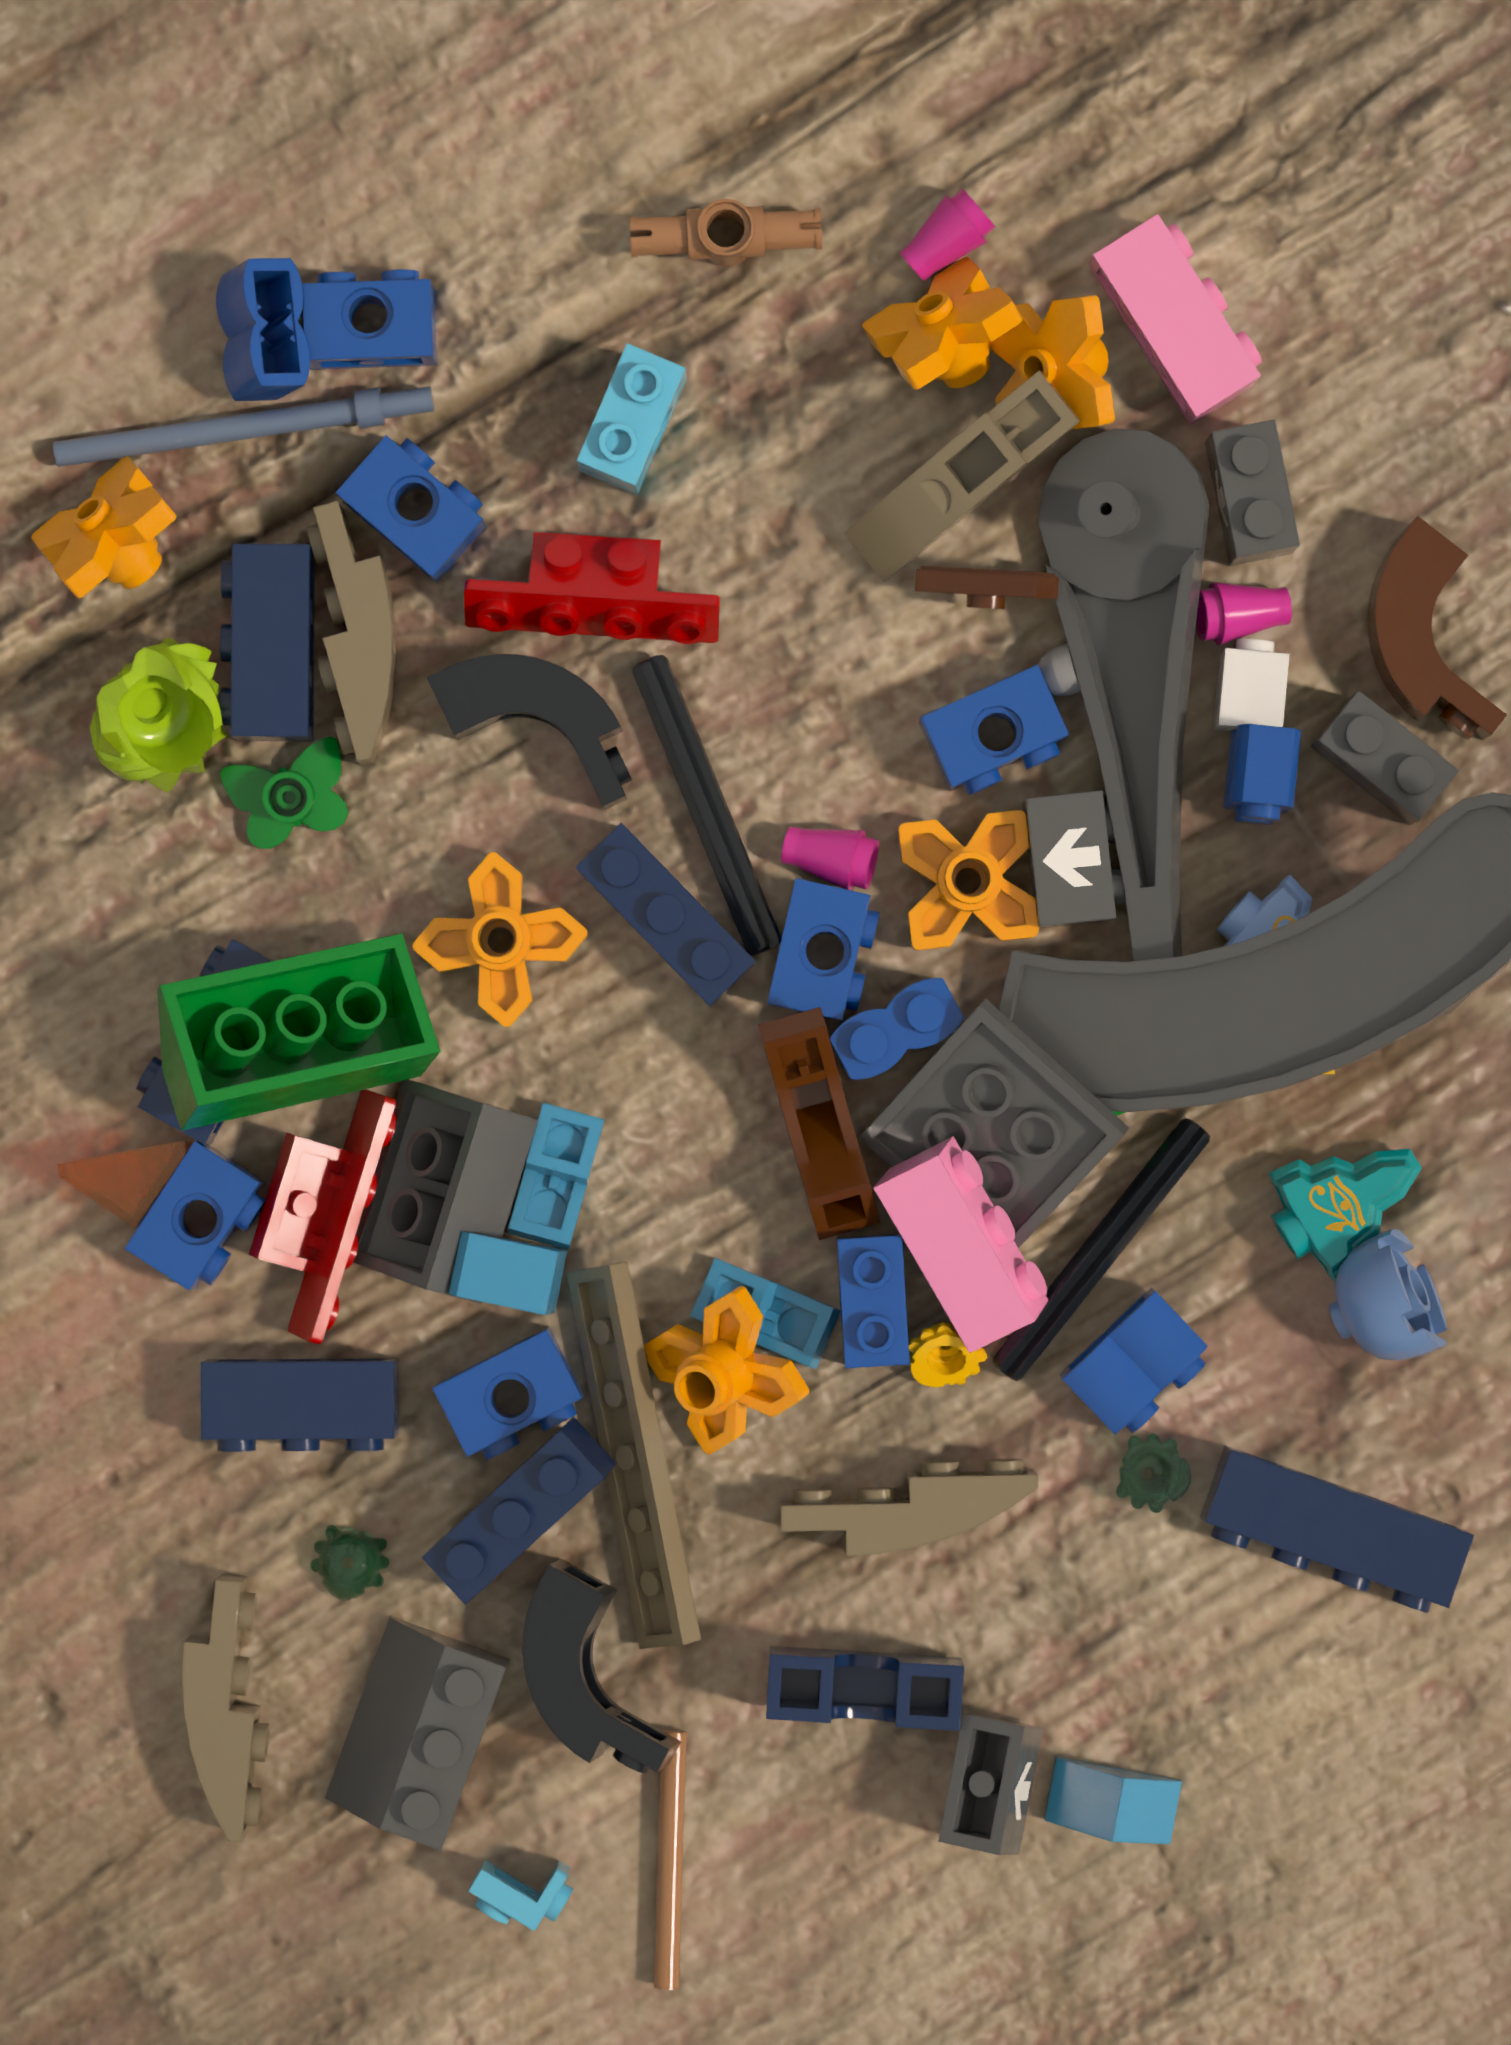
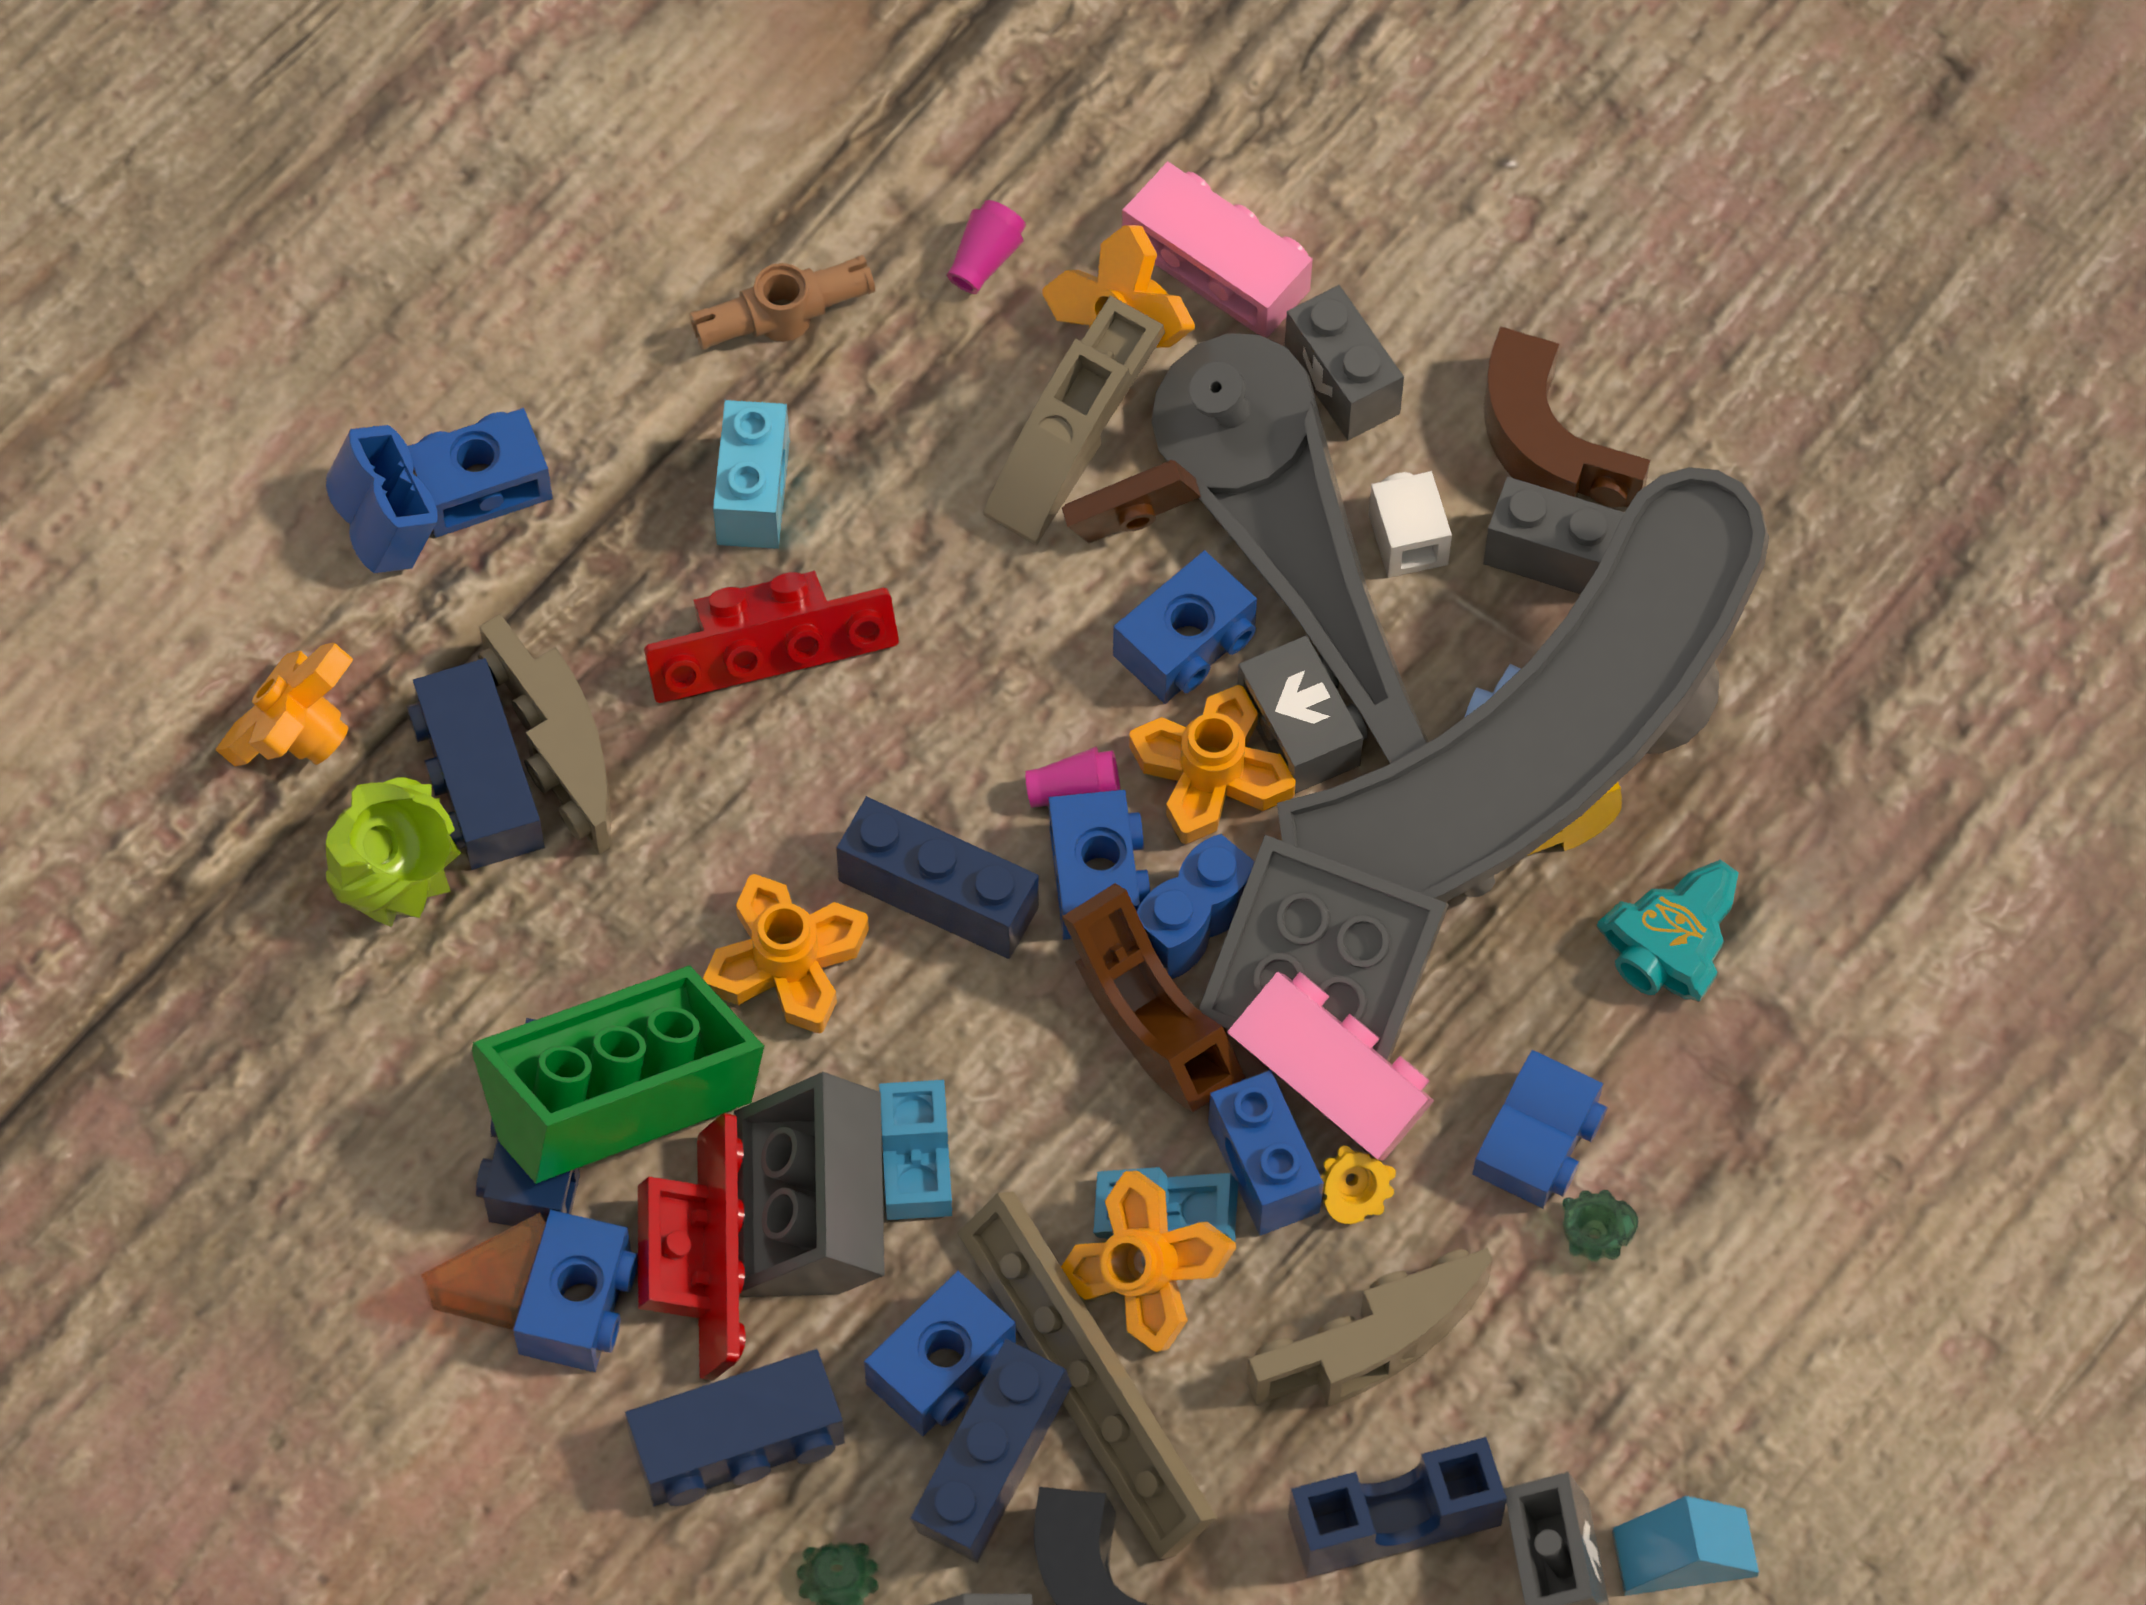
camera: 20 degrees left, 25 degrees down
sand blue bar [53,386,434,467] -> none
green animal [220,737,349,849] -> none
blue brick [335,435,486,584] -> none
black arch [427,654,632,810] -> none
dark azure slope [448,1231,568,1315] -> none
black axle [633,655,782,955] -> none
light orange plant [862,257,1022,390] -> none
black axle [993,1118,1210,1381] -> none
light grey hinge [1038,643,1081,696] -> none
dark pink cone [1196,582,1292,645] -> none
dark blue brick [1200,1445,1474,1613] -> none
blue brick [1223,724,1301,825] -> none
medium blue cylinder [1329,1229,1447,1361] -> none

